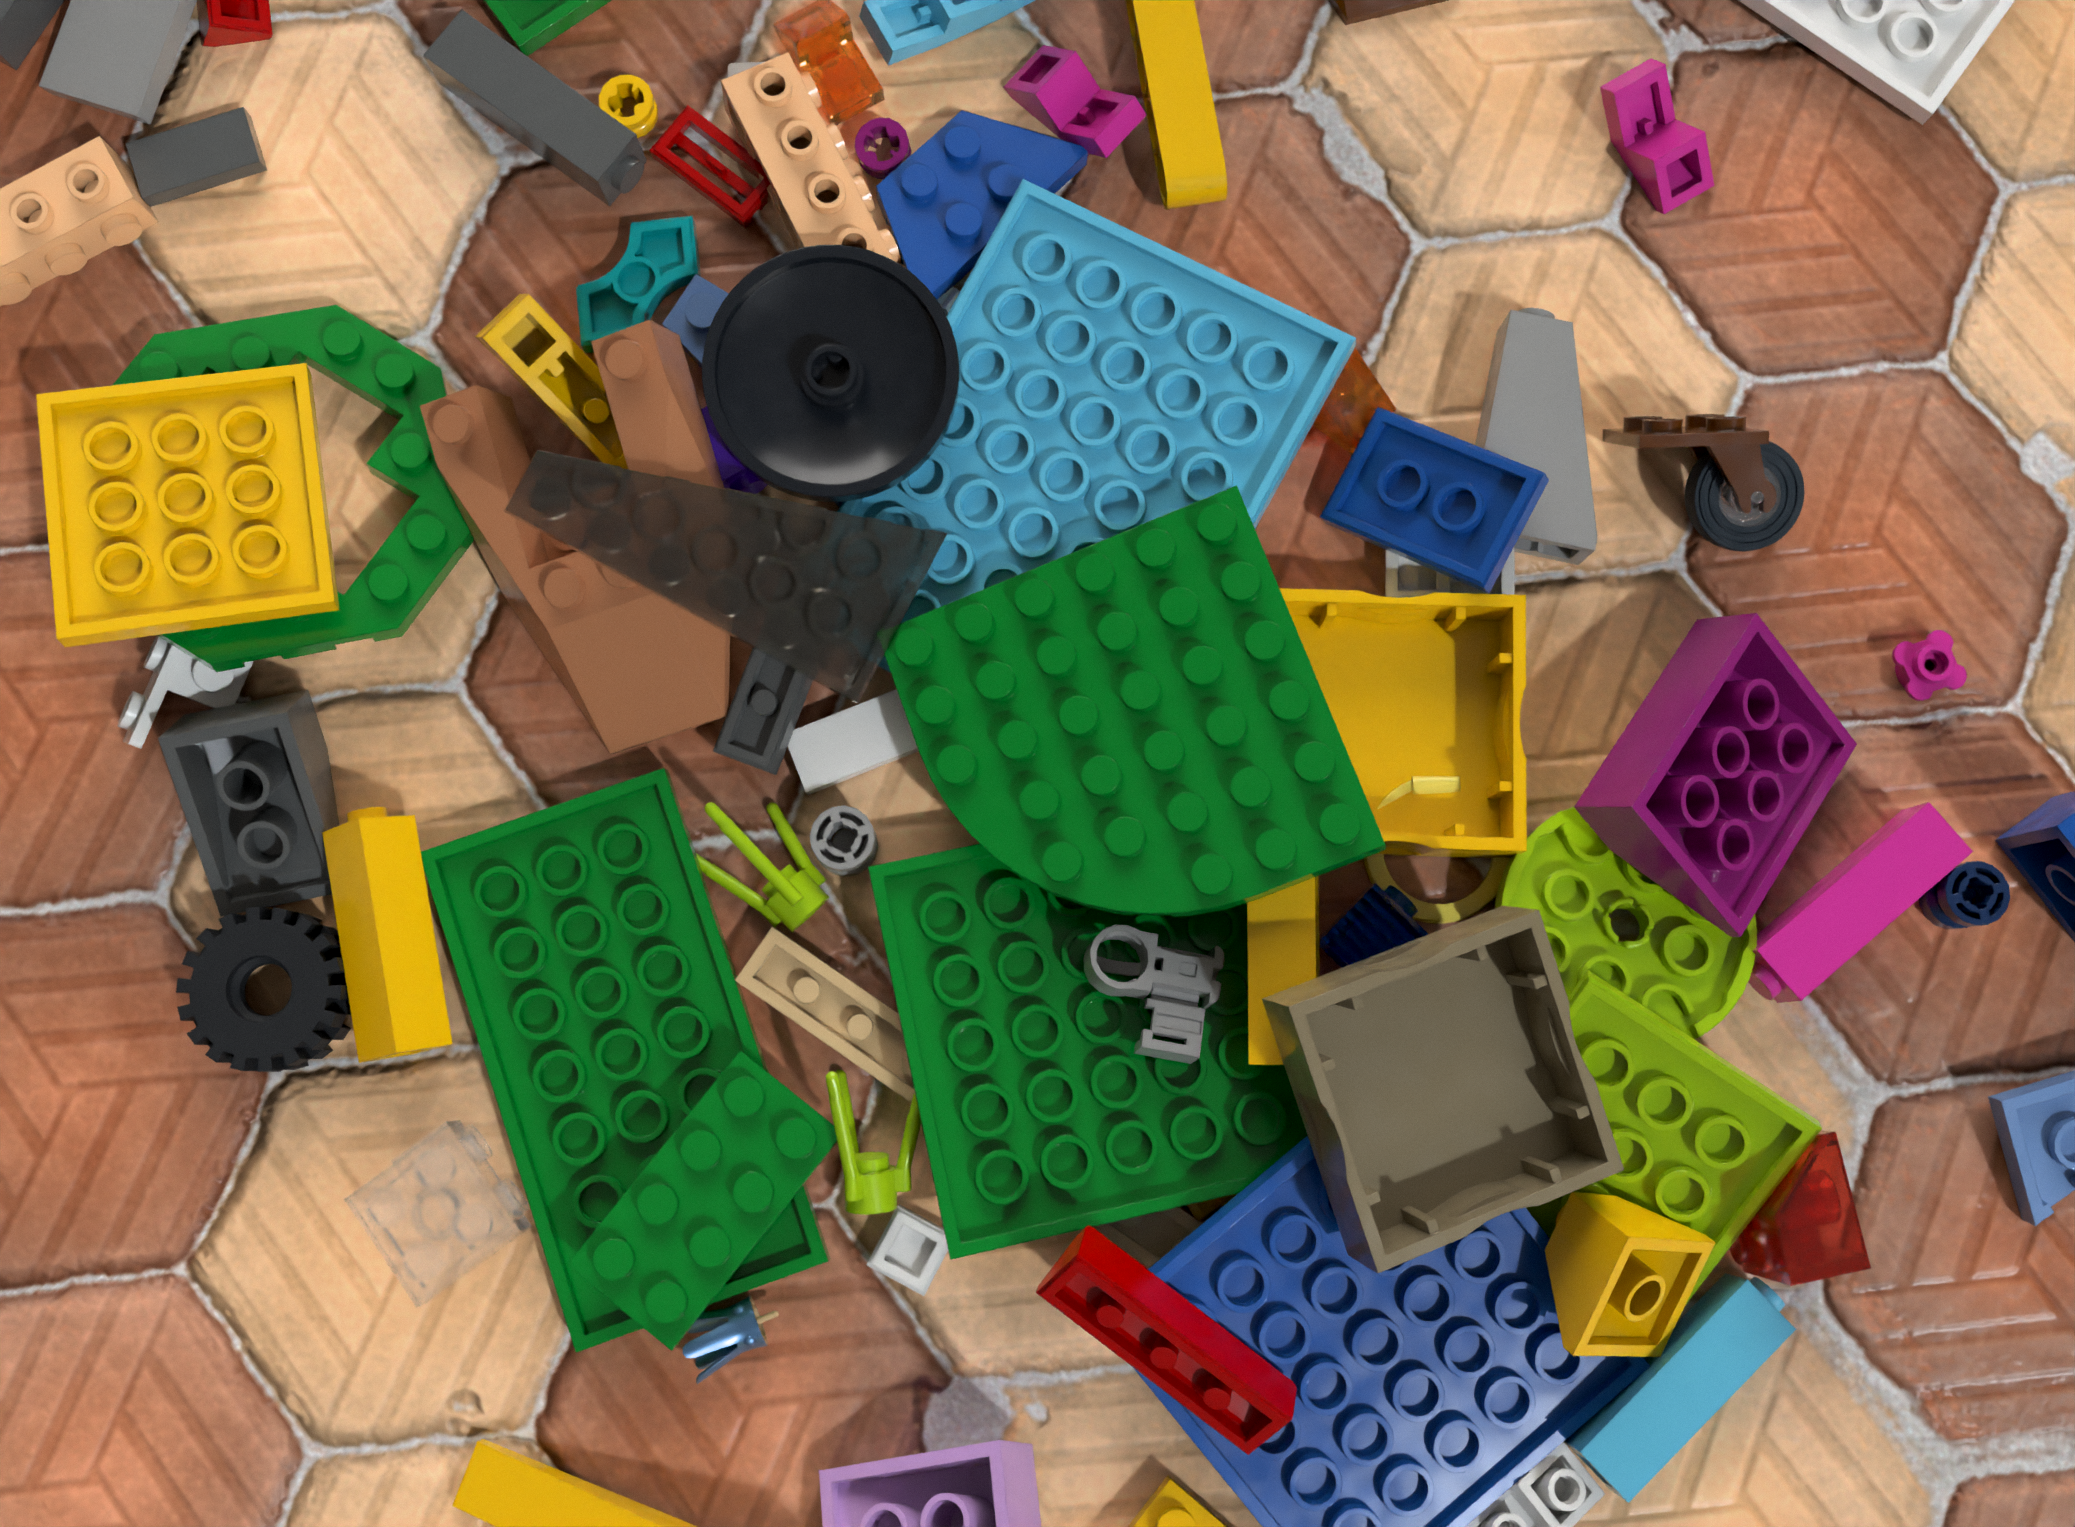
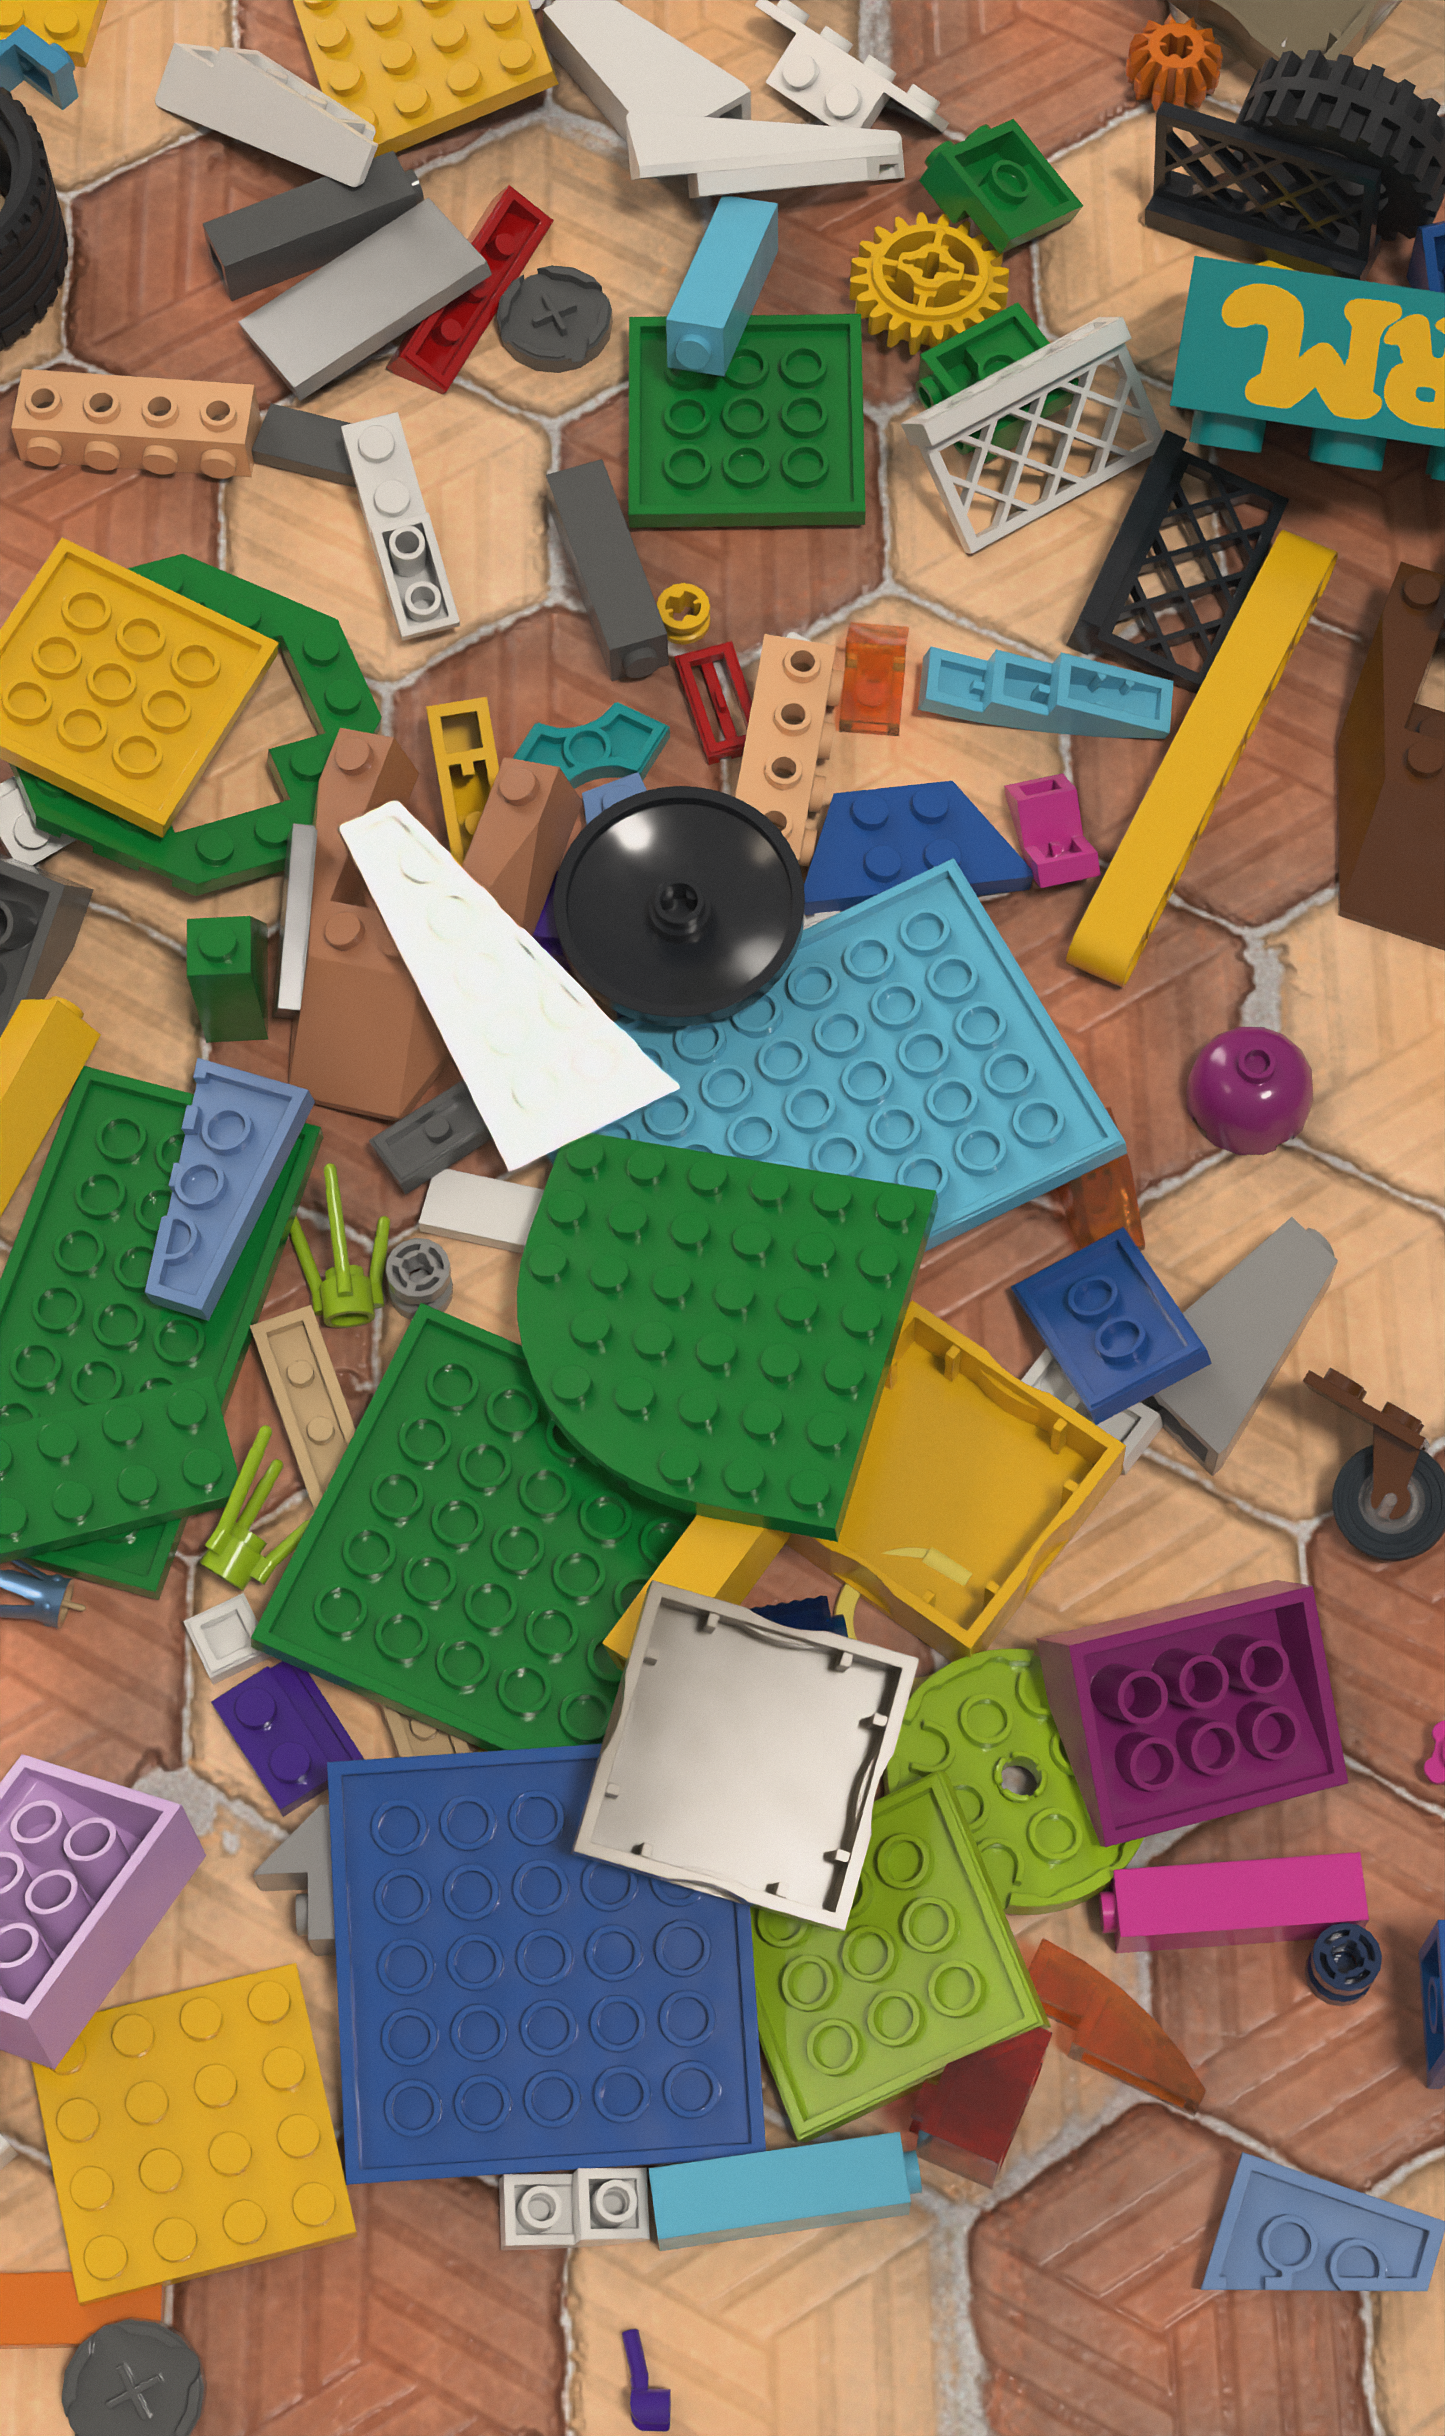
camera: 40 degrees right, 15 degrees down
magenta bush [855,117,912,180] -> none
red slope [1036,1225,1297,1455] -> none
light grey piece [1083,925,1224,1064] -> none
yellow slope [1545,1192,1716,1357] -> none
none -> medium blue wing [145,1058,315,1321]
none -> green slope [187,916,269,1043]
none -> dark purple plate [211,1661,364,1817]
none -> light grey slope [253,1804,336,1956]
none -> tile [272,823,318,1019]
none -> white slope [341,412,460,641]
none -> clear orange slope [1028,1938,1206,2117]
none -> magenta cylinder [1186,1027,1313,1155]

